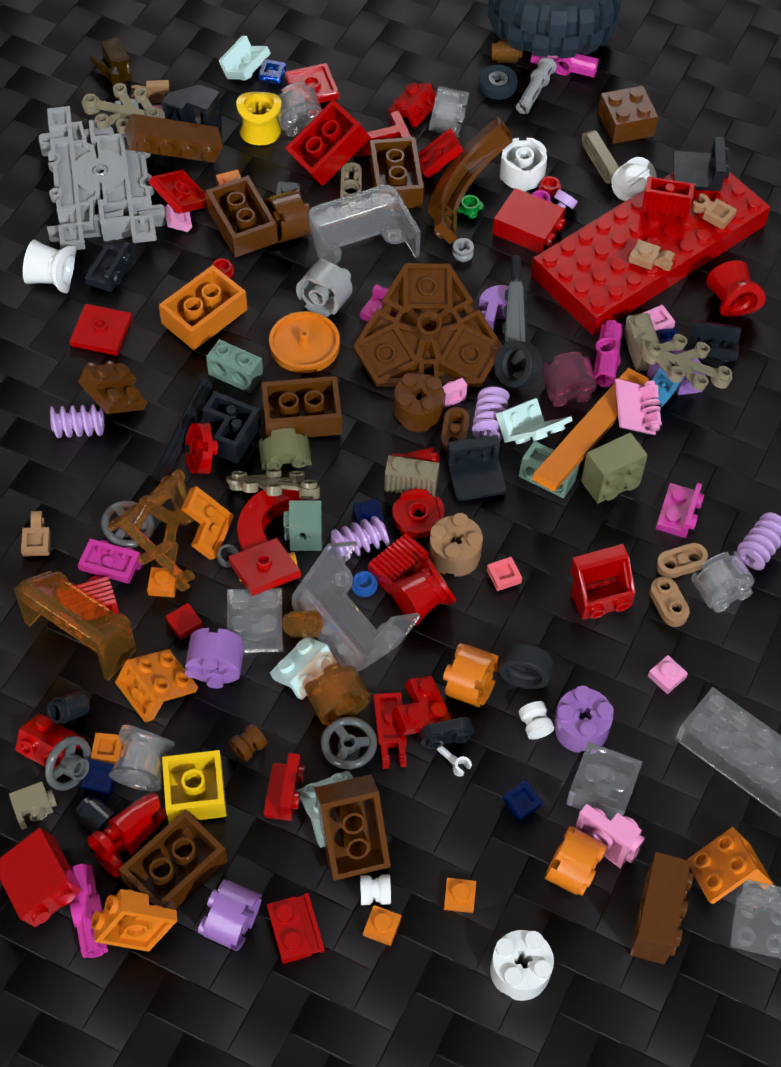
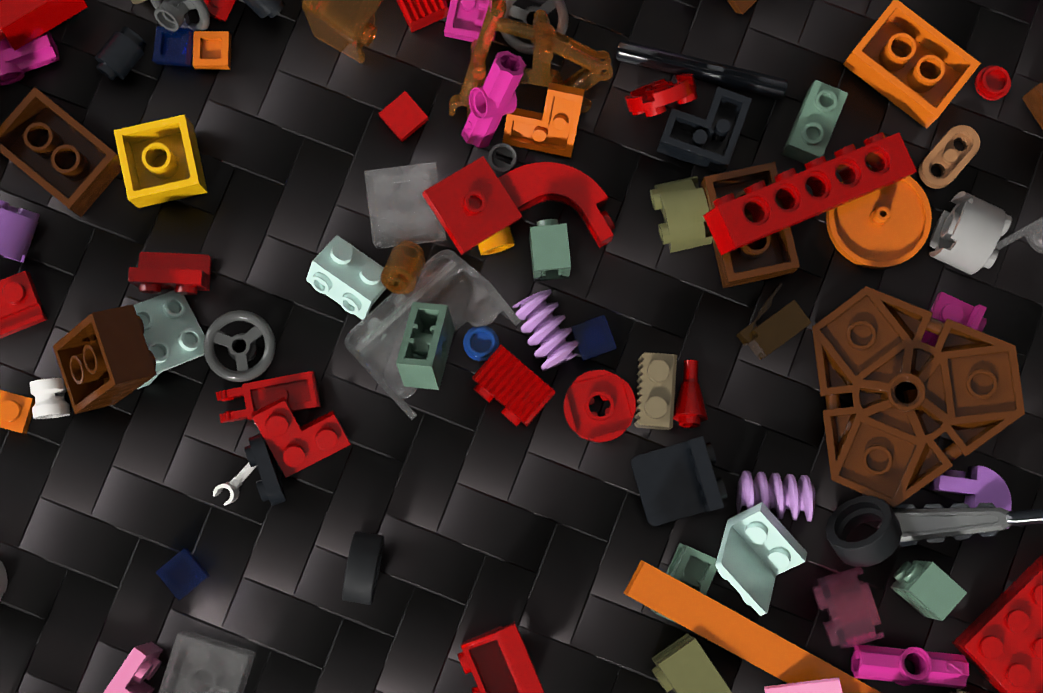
camera: 85 degrees right, 25 degrees up
red piece [87,793,167,878] -> none
clear hat [109,725,175,792] -> none
orange bracket [115,649,198,722] -> none
orange plate [147,567,179,598] -> none
medium lavender brick [185,628,244,689] -> none
dark tan plant [226,468,320,500] -> none
reddish brown wheel [228,723,268,762] -> none
clear orange brick [304,663,370,725] -> none
red hat [389,557,456,626] -> none
reddish brown brick [394,373,445,432] -> none
medium nougat brick [429,513,483,577] -> none
reddish brown plate [441,407,469,452] -> none
bright pink plate [443,378,467,409] -> none
orange brick [443,643,500,707] -> none
orange plate [444,878,476,913] -> none
coral plate [487,557,522,591] -> none
white wheel [519,701,554,739] -> none
orange brick [544,826,607,896] -> none
medium lavender brick [554,686,614,752] -> none
none -> sand green brick [396,302,455,390]
none -> dark pink piece [461,51,526,148]
none -> red brick [703,132,917,256]
none -> dark brown piece [736,283,812,360]
none -> sand green brick [891,560,967,621]
none -> medium nougat plate [918,125,980,189]

